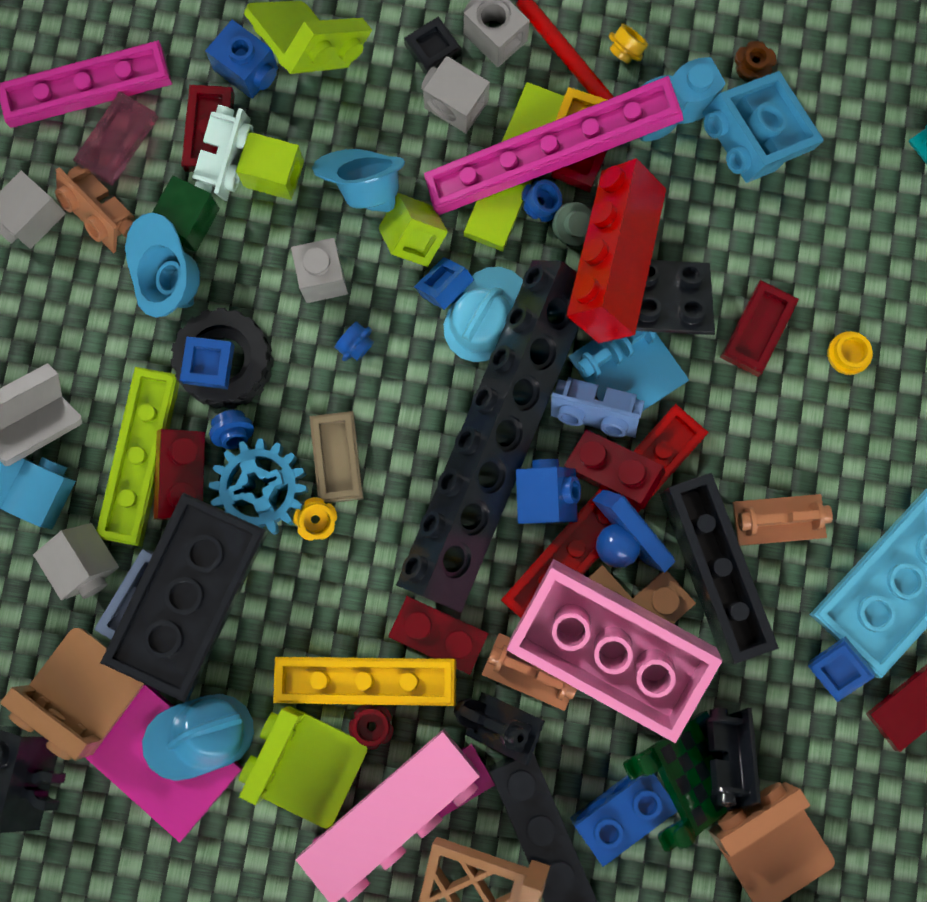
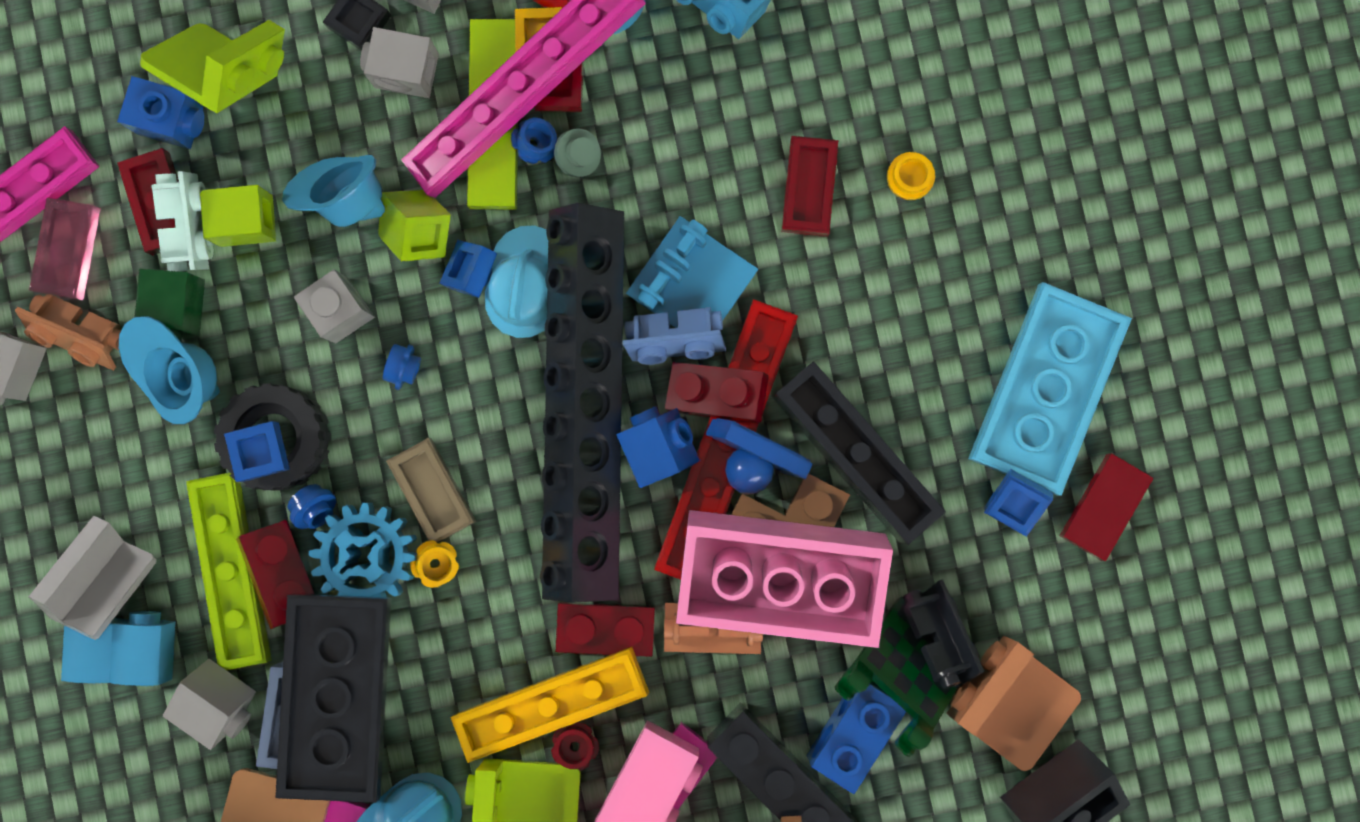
camera: 15 degrees left, 5 degrees up
black hinge [454,692,545,766] -> none
red brick [566,158,666,343] -> none
black hinge [636,260,715,335] -> none
nougat hinge [733,494,833,546] -> none

